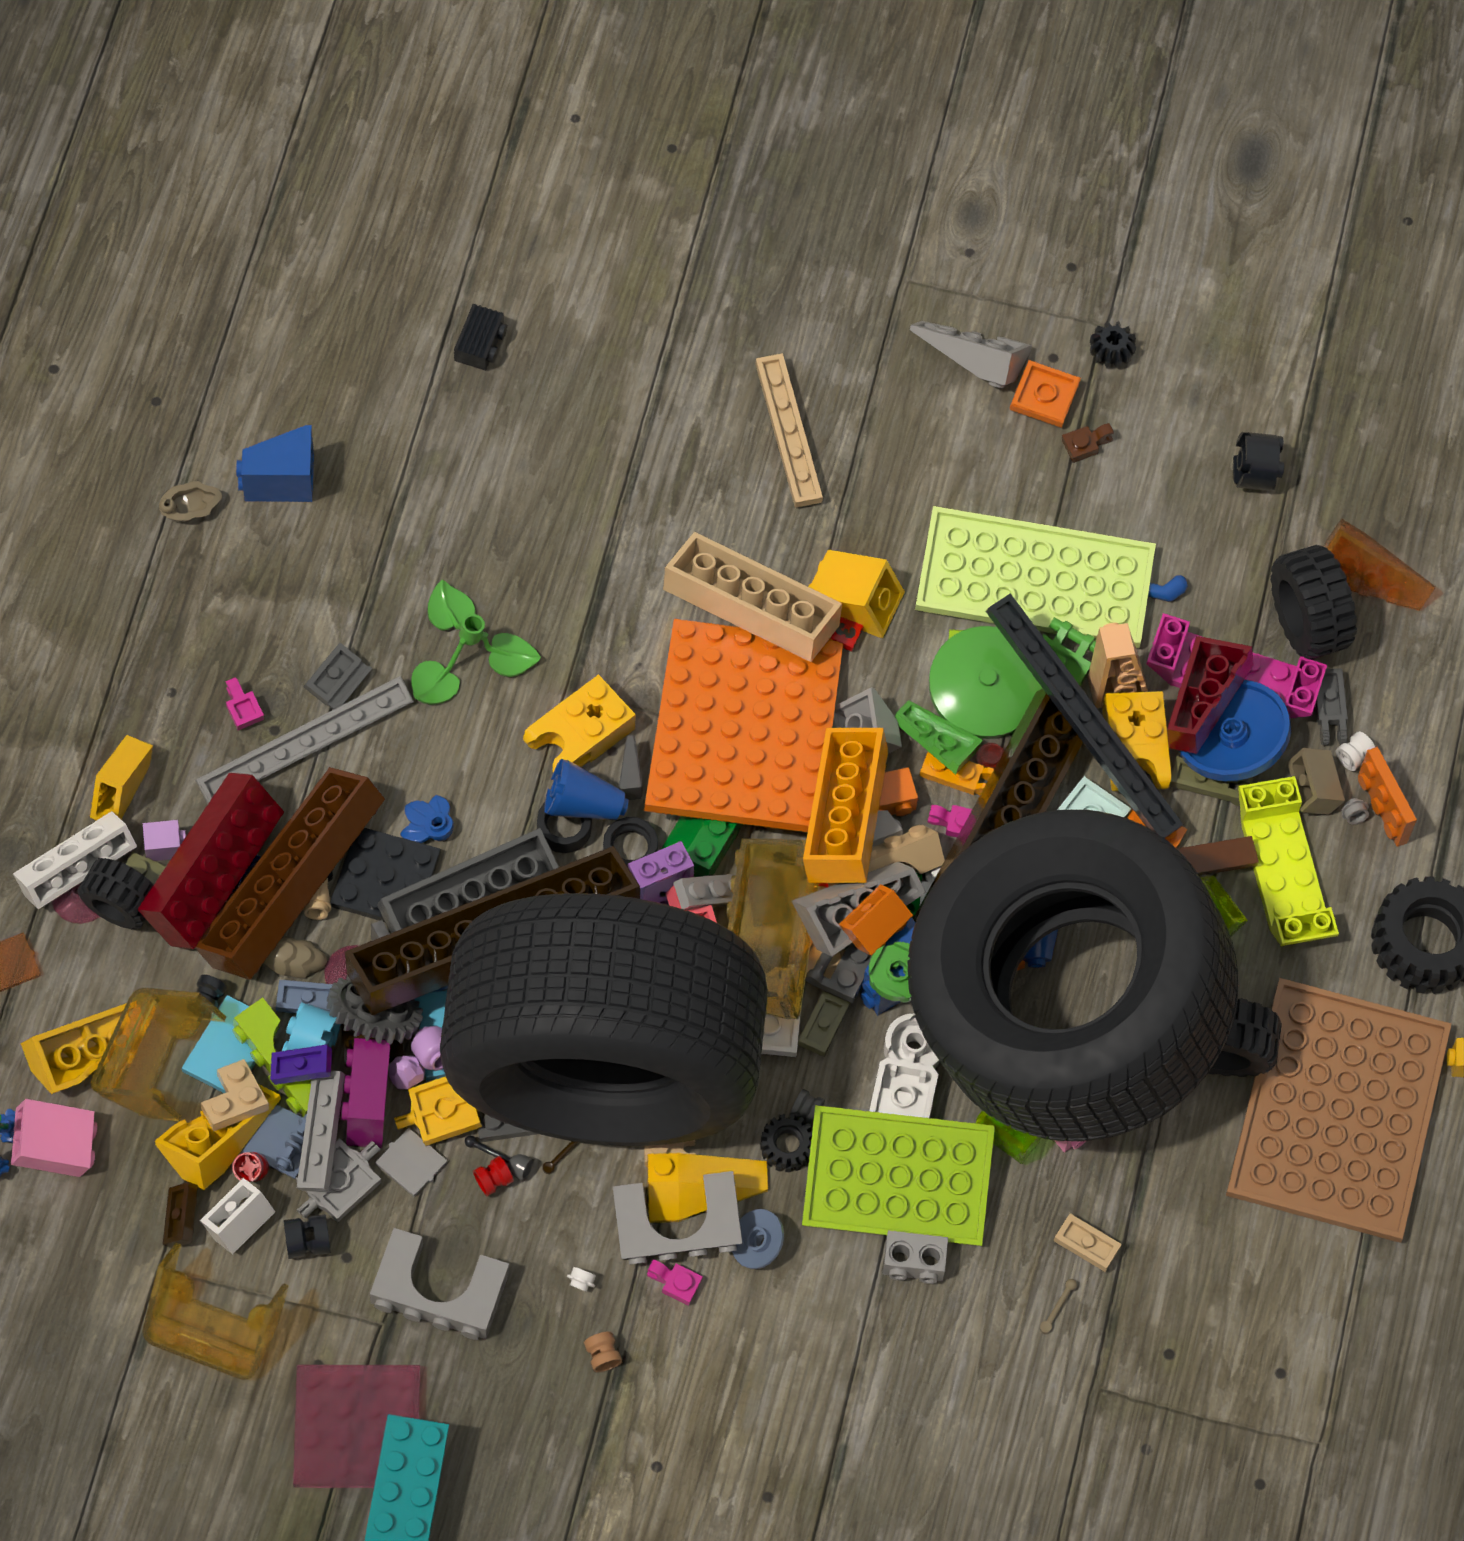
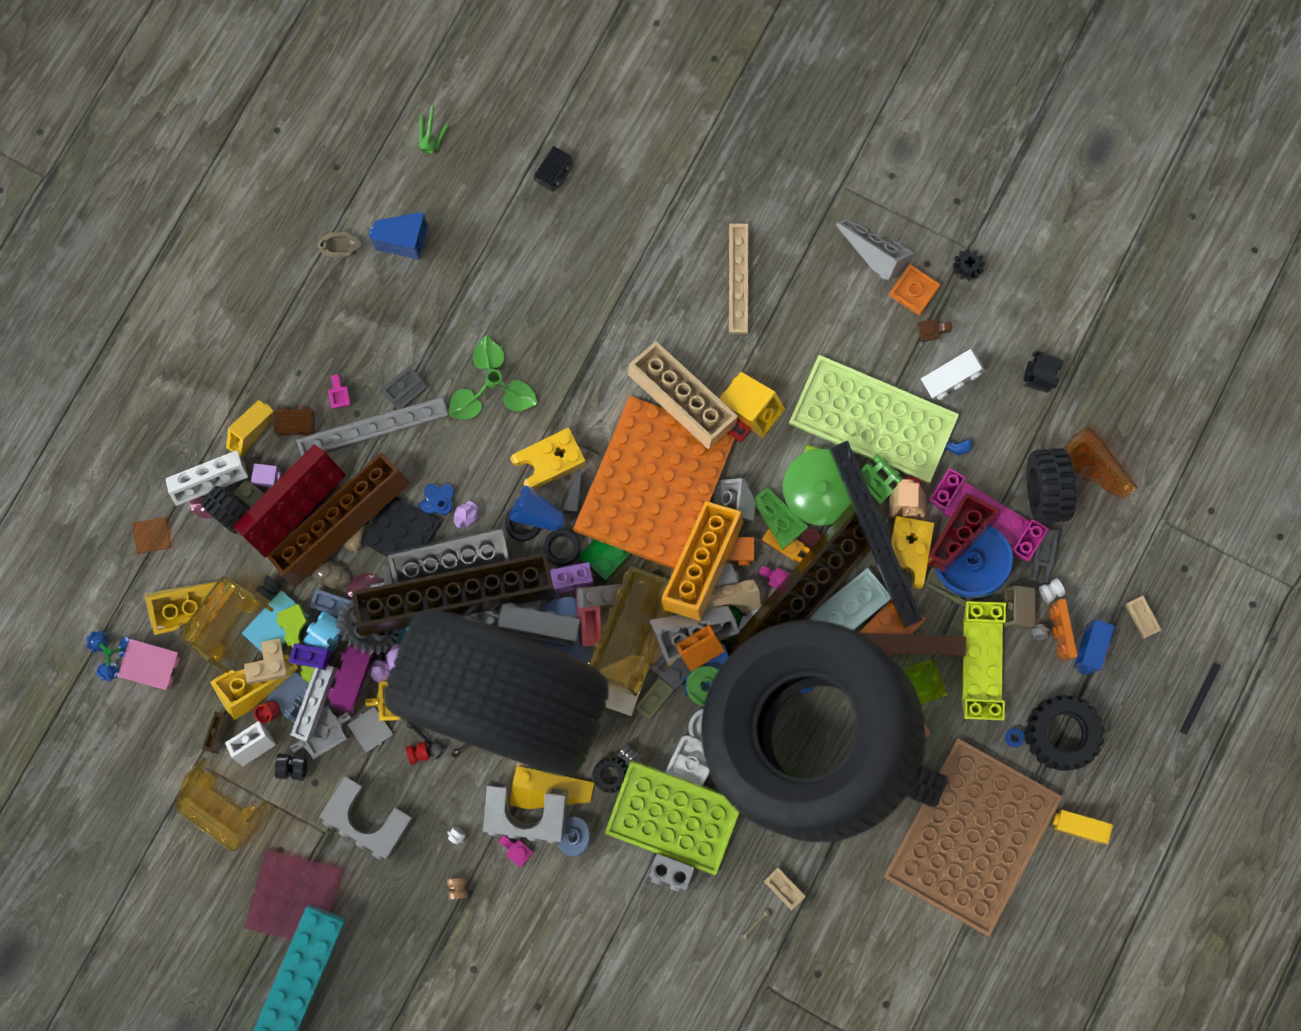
camera: 20 degrees right, 15 degrees up
none -> reddish brown brick [273,406,315,436]
none -> bright green plant [419,105,448,154]
none -> lavender rock [454,501,480,528]
none -> white wedge [921,349,986,400]
none -> blue plate [1005,728,1025,748]
none -> blue window [1073,620,1114,675]

